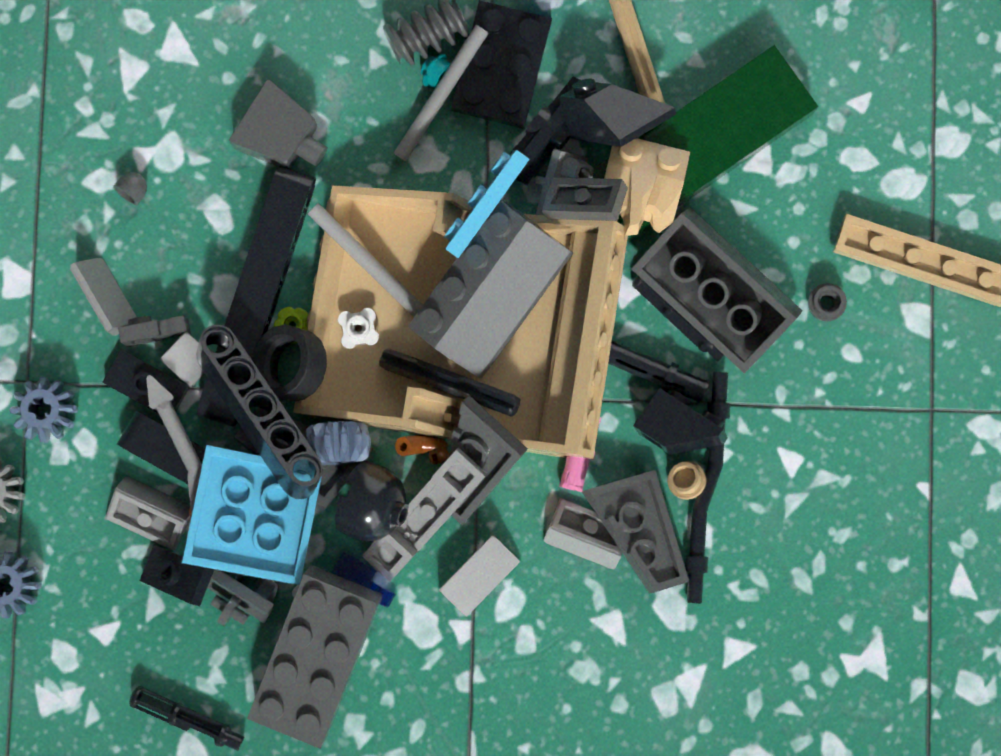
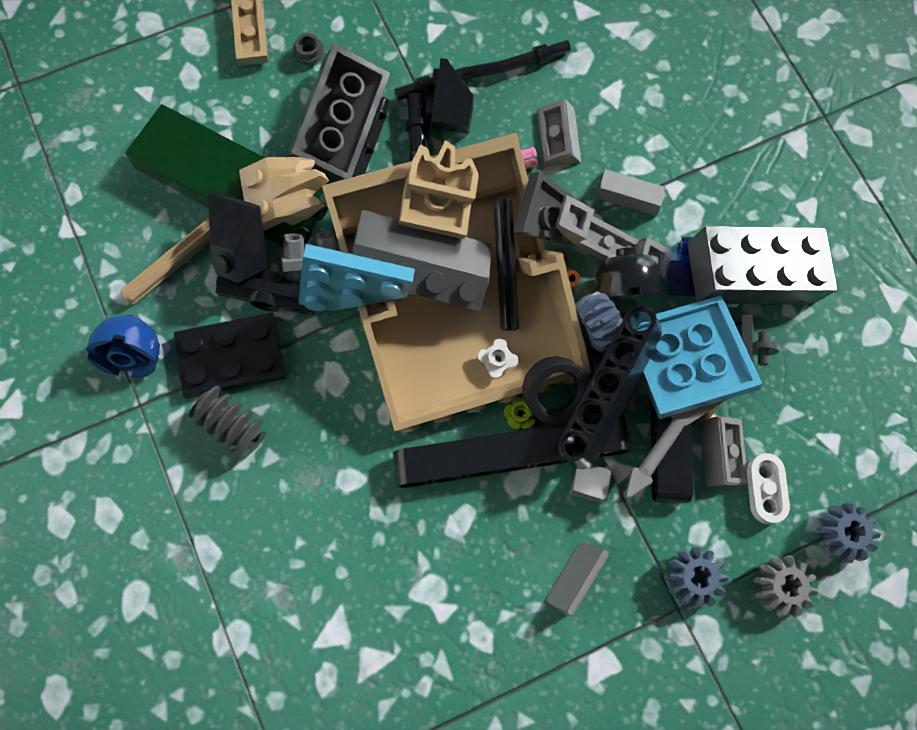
camera: 115 degrees left, 10 degrees down
black plate [102,349,190,414] -> none
dark grey hinge [113,172,147,206] -> none
dark grey plate [118,315,191,347] -> none
black piece [129,686,245,751] -> none
black plate [139,545,214,607] -> none
dark grey torso [229,79,328,169] -> none
light grey bar [307,203,423,317] -> none
light grey bar [394,25,488,161] -> none
teal plate [420,54,451,89] -> none
dark grey plate [541,178,628,221] -> none
dark grey wing [582,470,689,594] -> none
tan plate [667,461,706,500] -> none
none -> tan plate [398,140,479,239]
none -> white plate [746,453,790,524]

